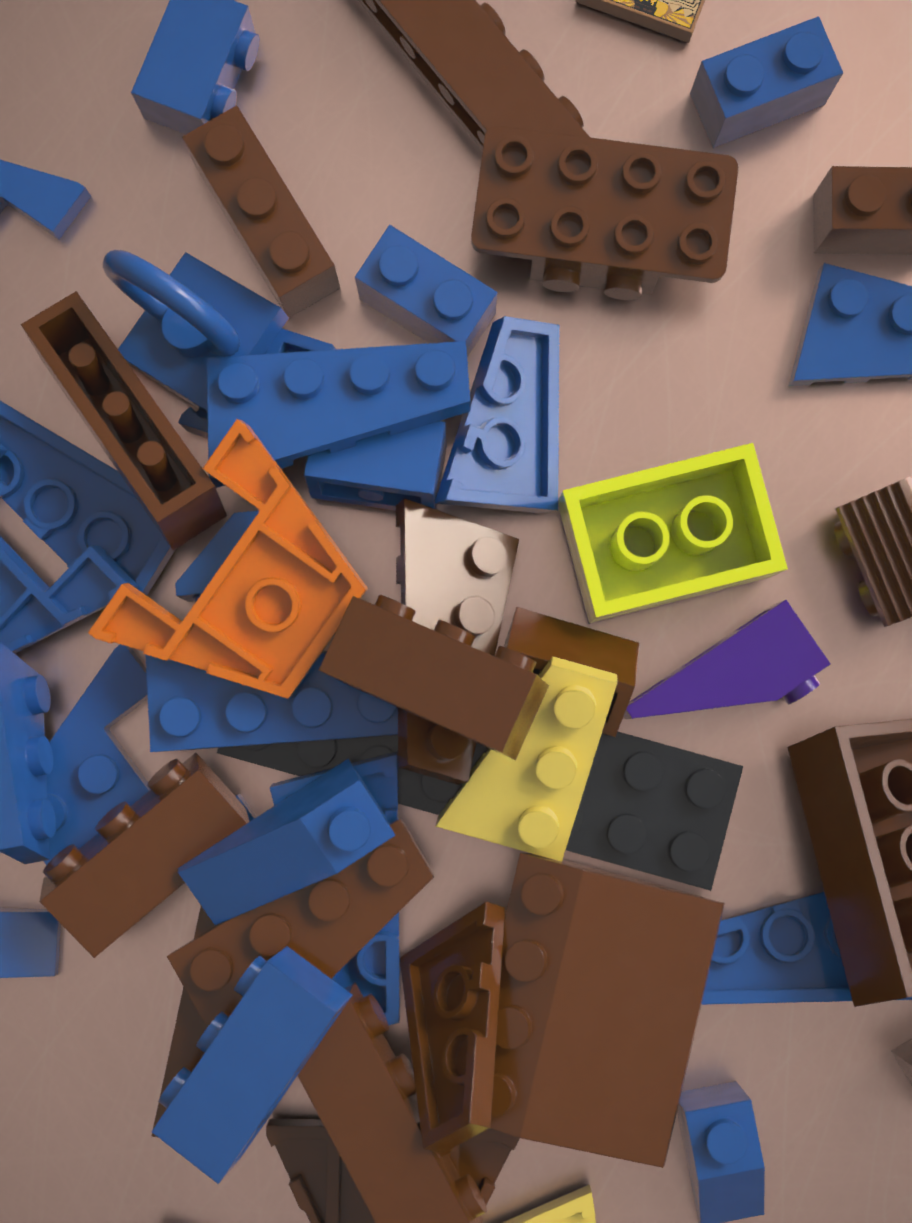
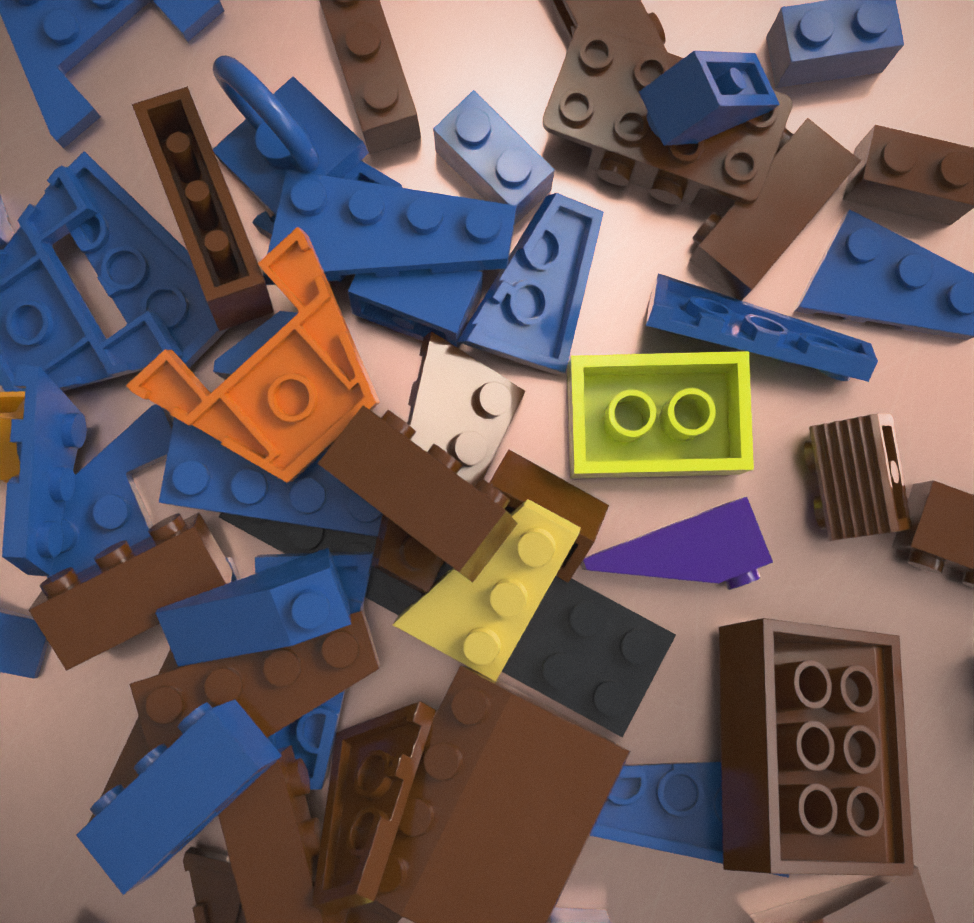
camera: 15 degrees right, 0 degrees up
none -> blue slope [639,50,780,146]
none -> blue wing [646,273,878,382]
none -> reddish brown brick [689,118,861,300]

